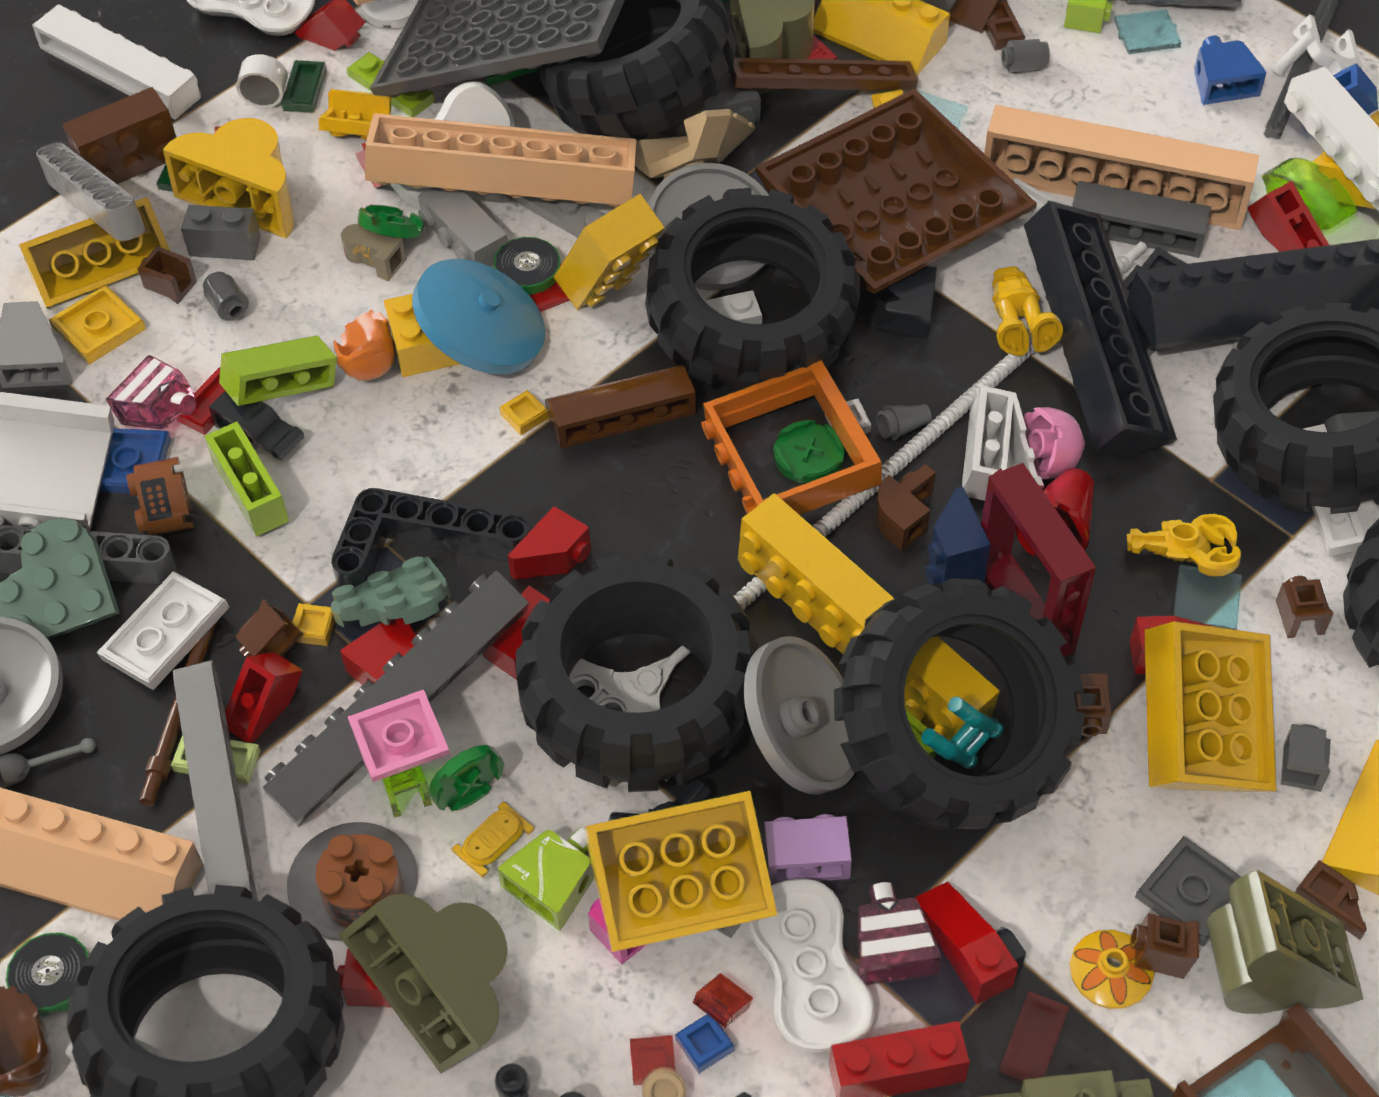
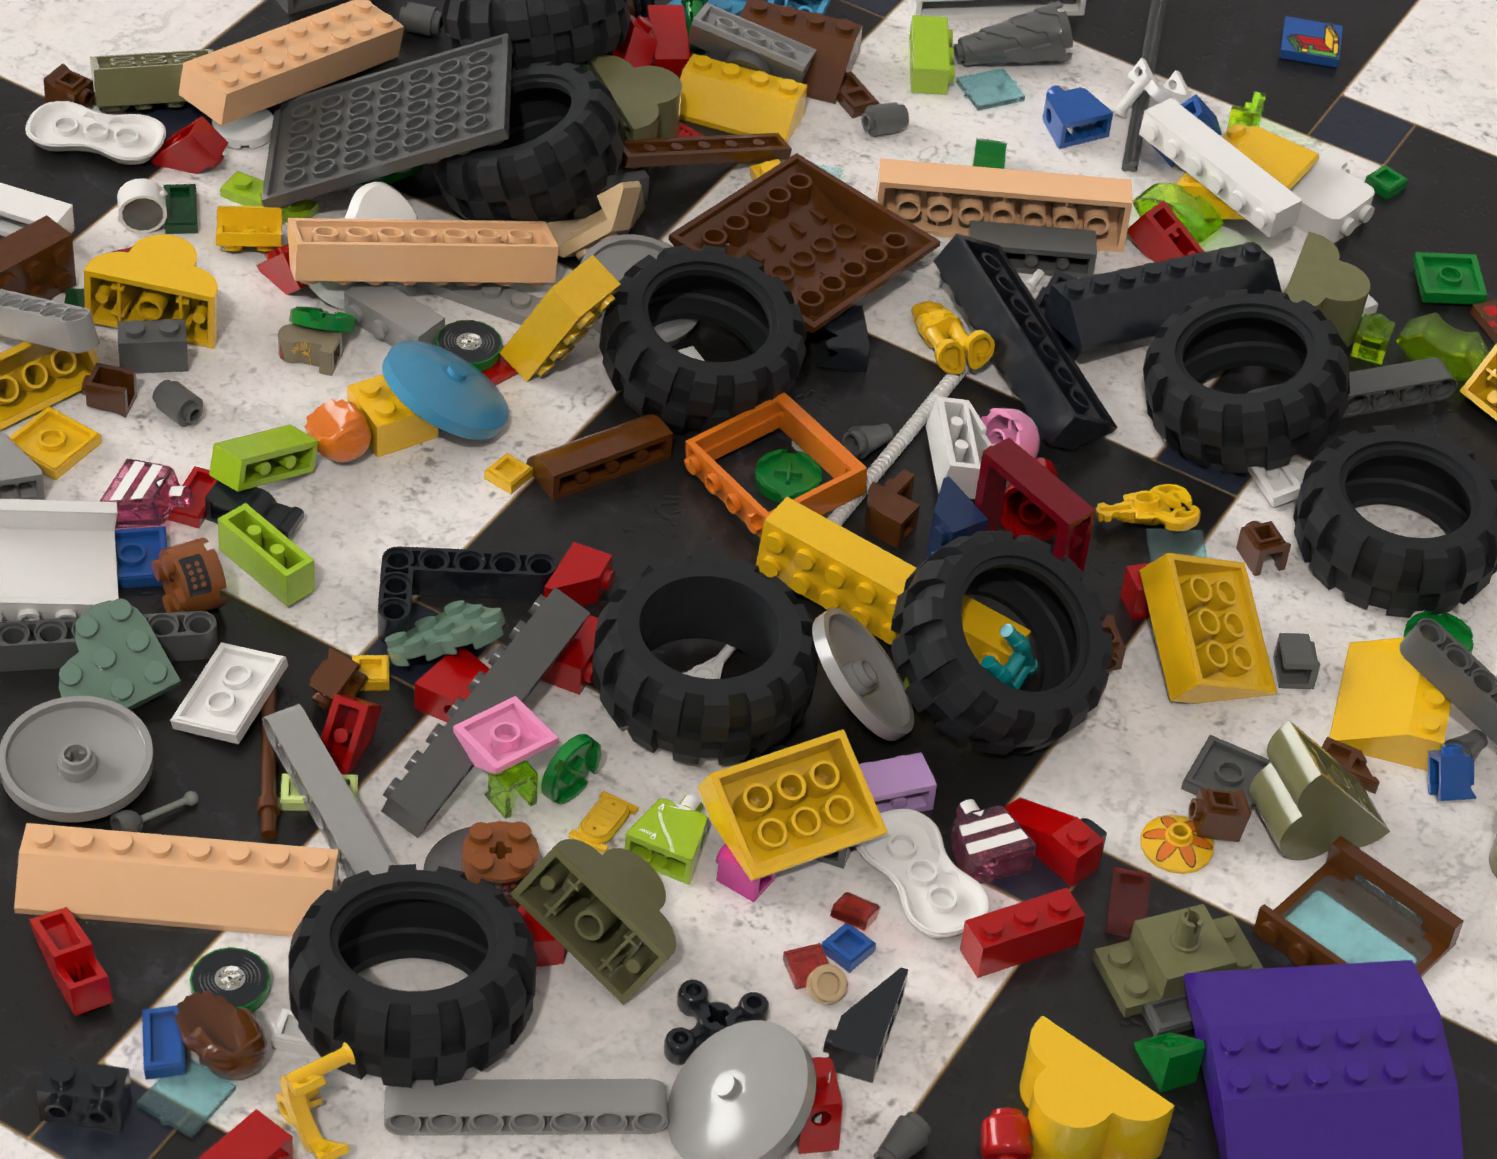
camera: 20 degrees left, 10 degrees down
none -> green brick [972,138,1007,169]

